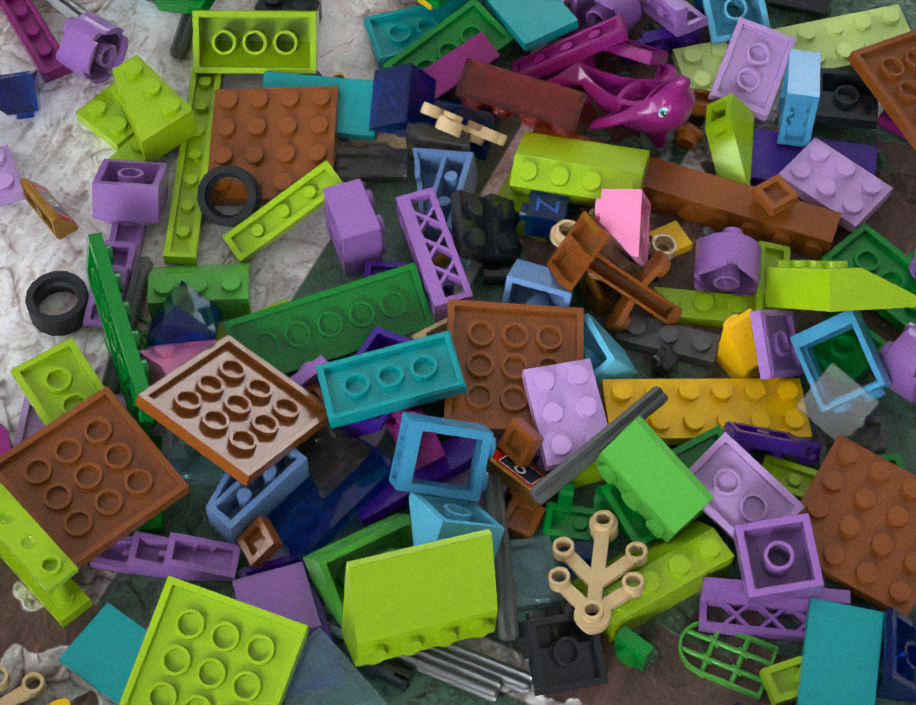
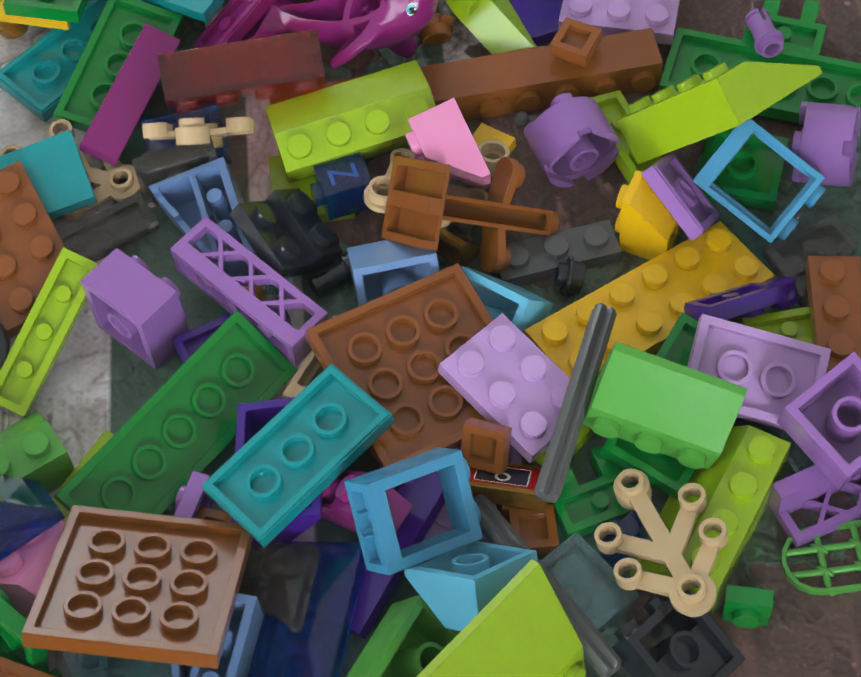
camera: 25 degrees left, 0 degrees up
clear blue slope [368,63,436,140] -> none
lime plate [652,287,754,328] -> none
clear piece [796,363,880,440] -> none

